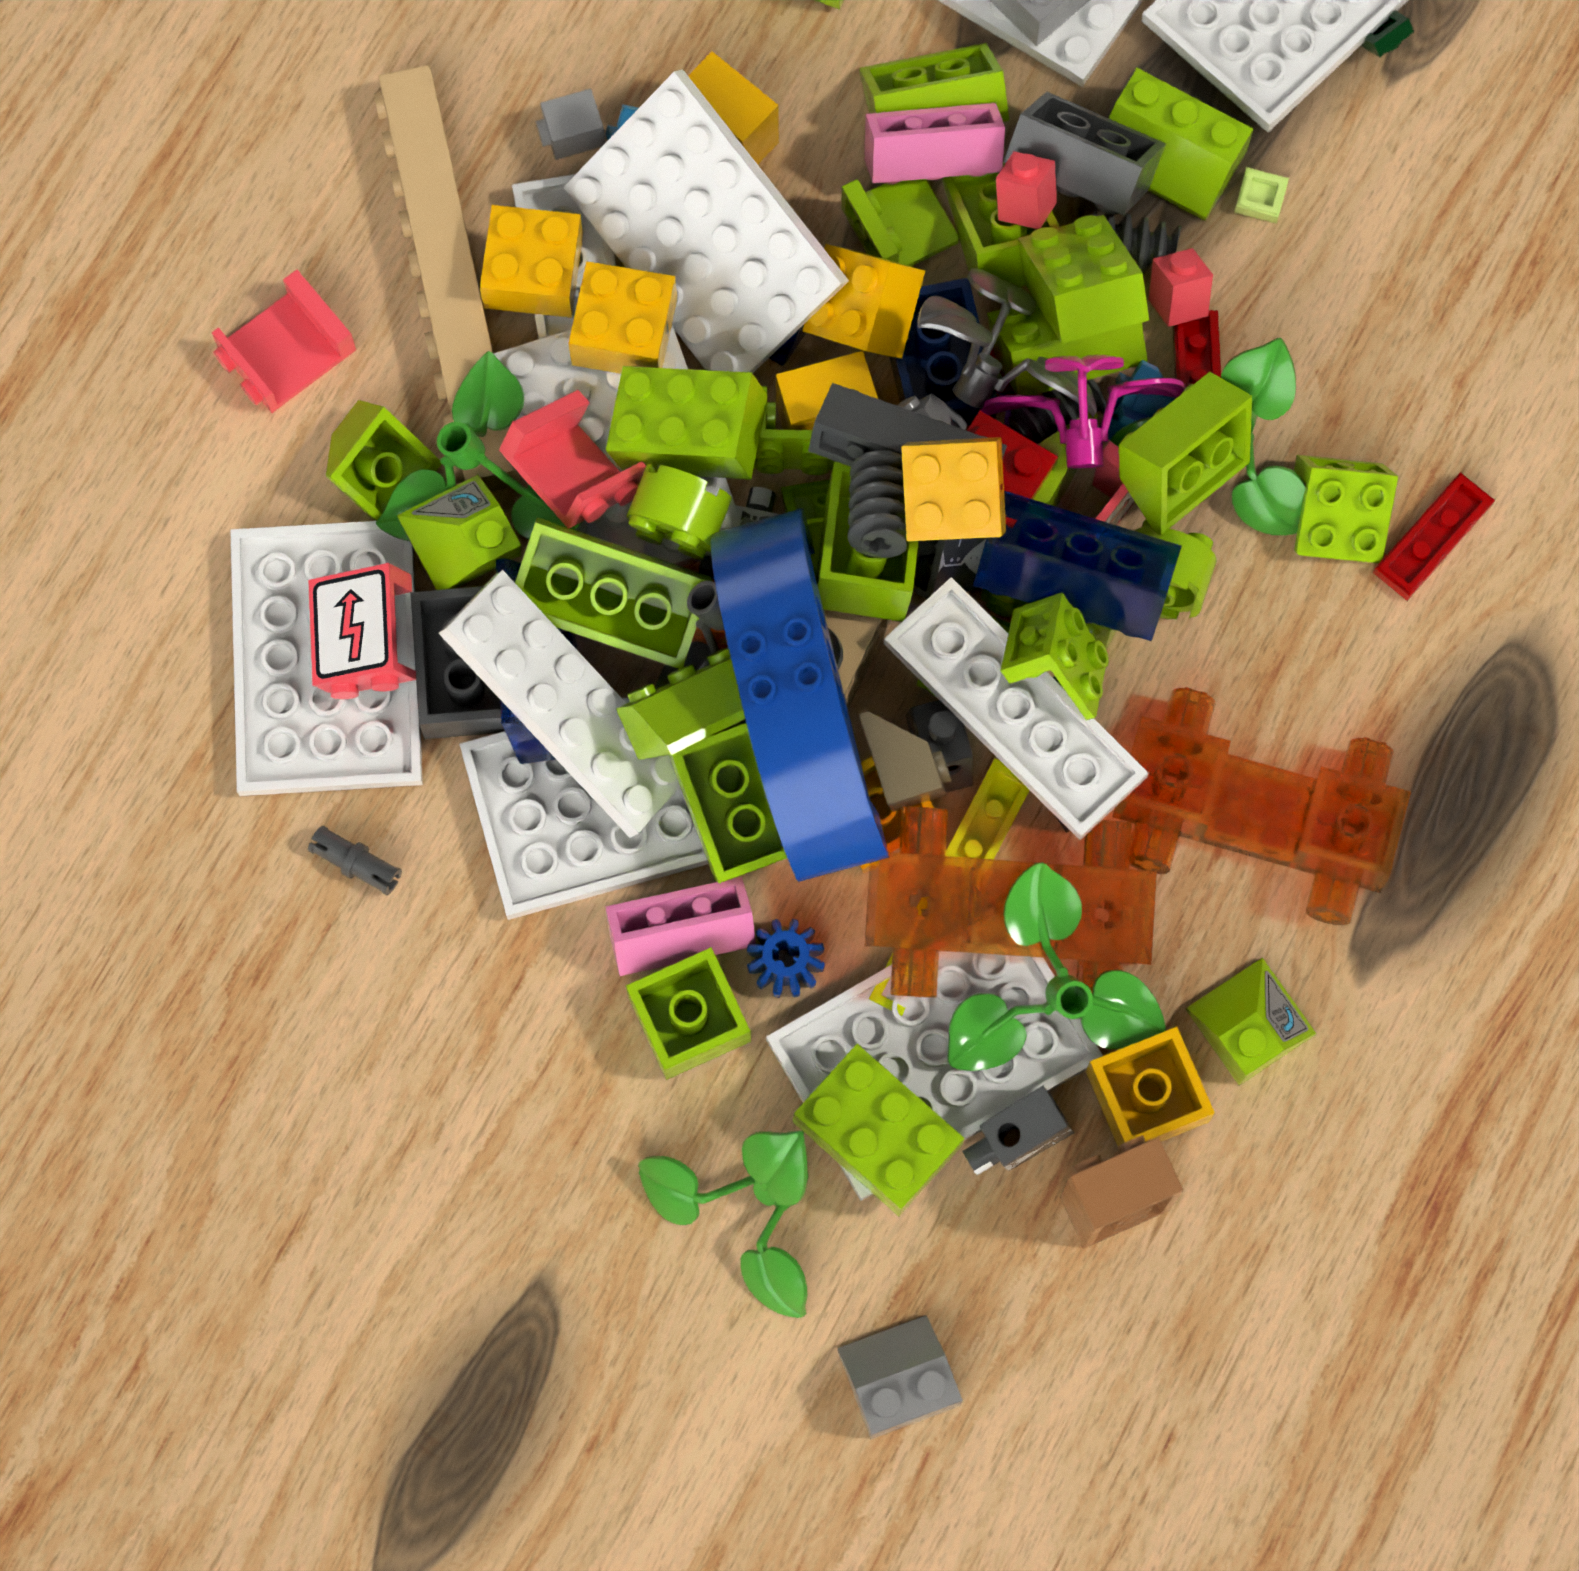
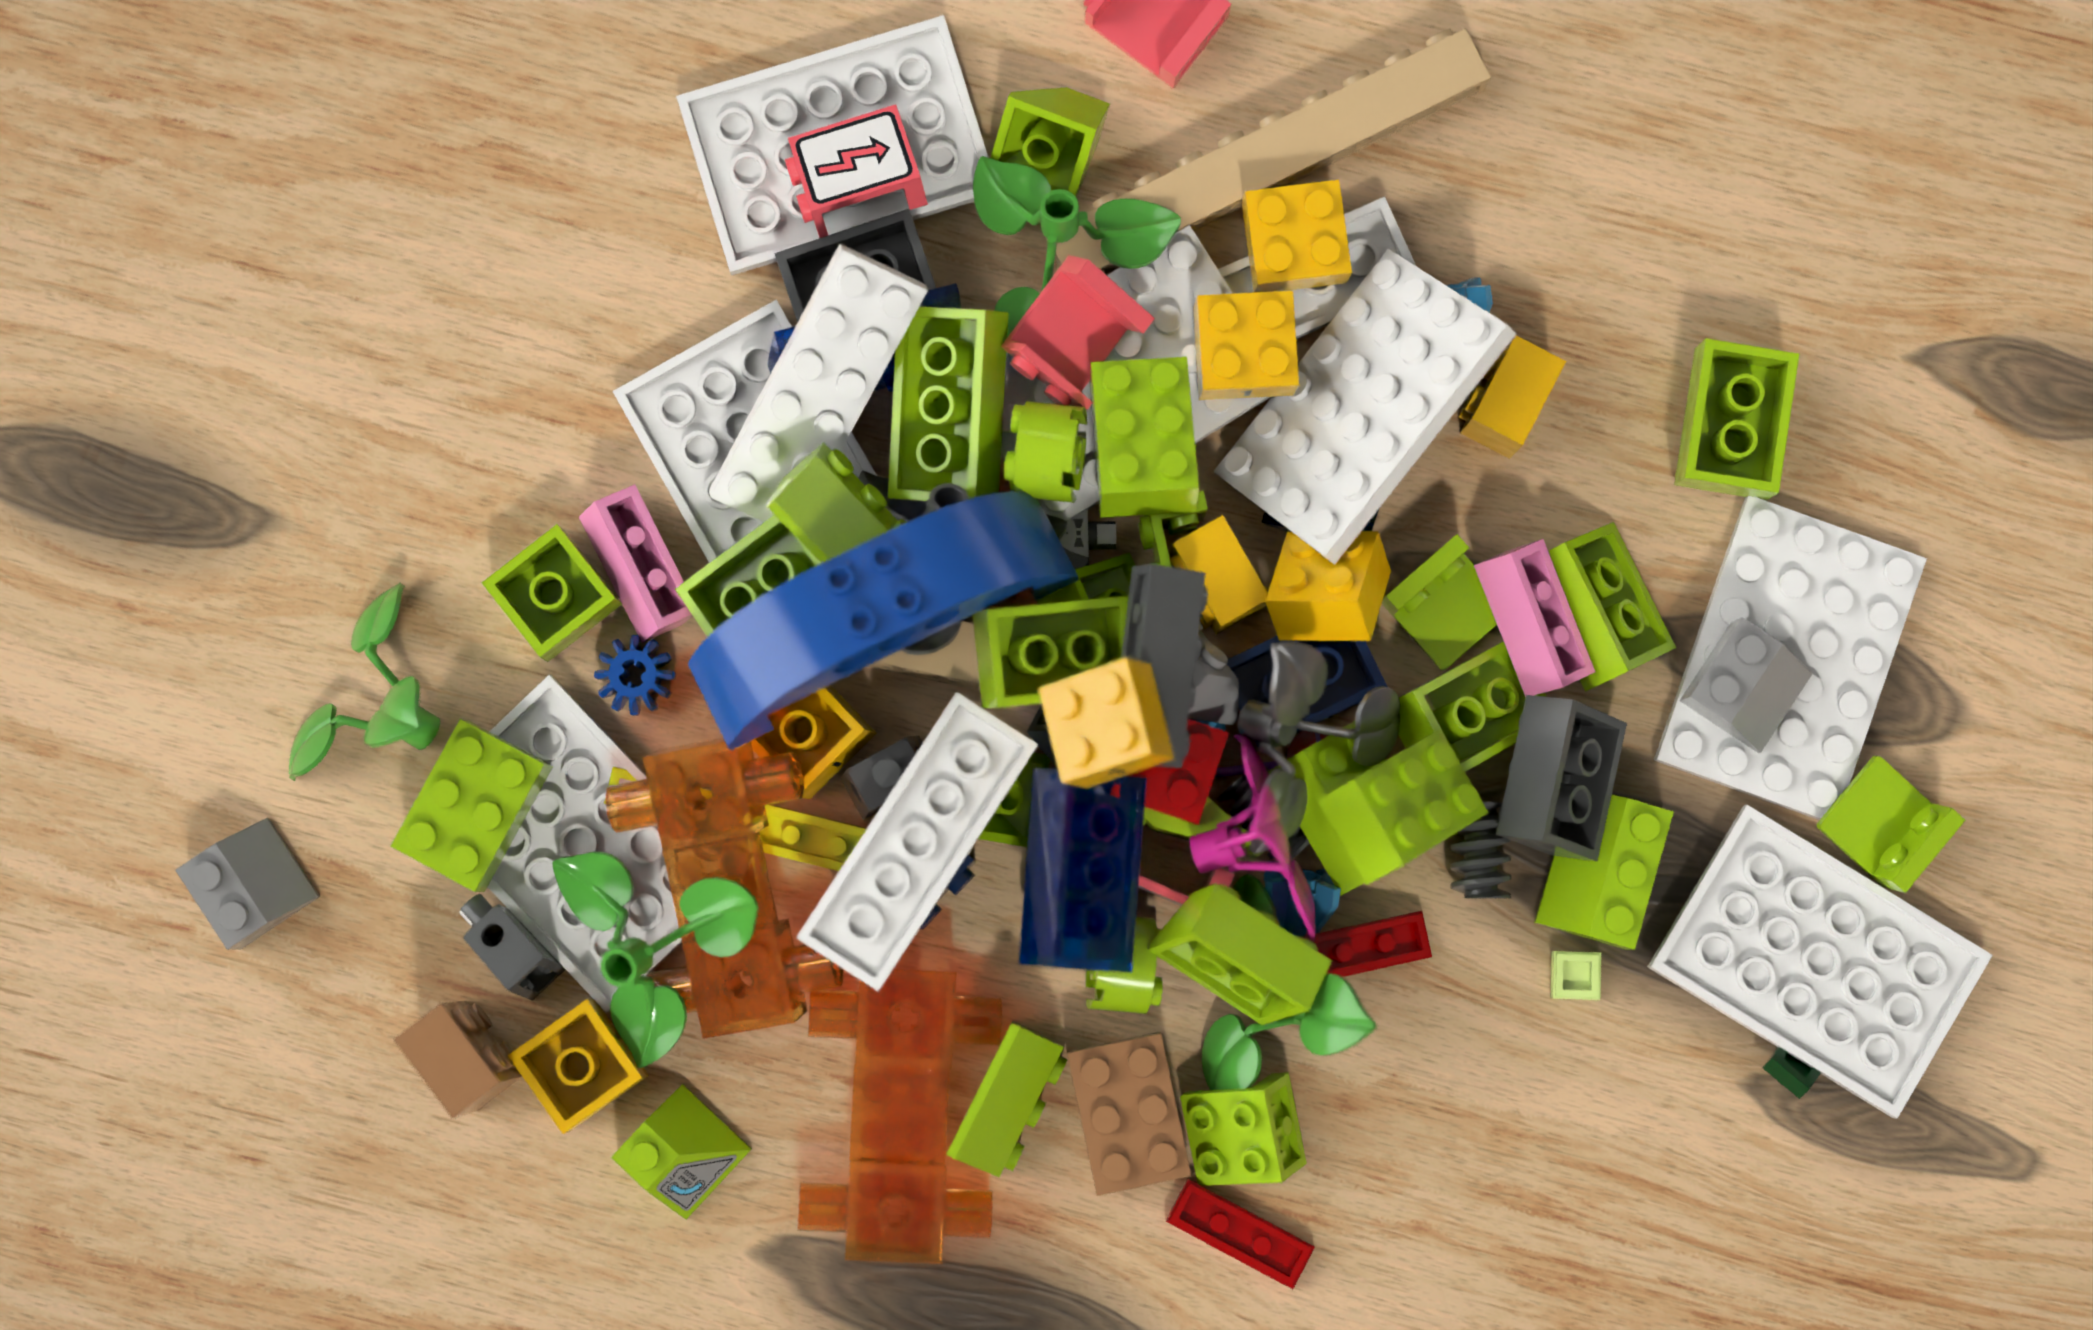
camera: 75 degrees right, 10 degrees up
dark grey pin [308,826,402,895] -> none
lime slope [397,475,521,590] -> none
light grey brick [536,89,605,160] -> none
dark grey piece [847,450,907,558] -> none
dark tan slope [859,711,952,812] -> none
coral brick [996,151,1057,229] -> none
lime bracket [1000,592,1109,720] -> none
coral brick [1148,248,1213,327] -> none
none -> lime slope [946,1021,1068,1177]
none -> medium nougat brick [1067,1032,1191,1196]

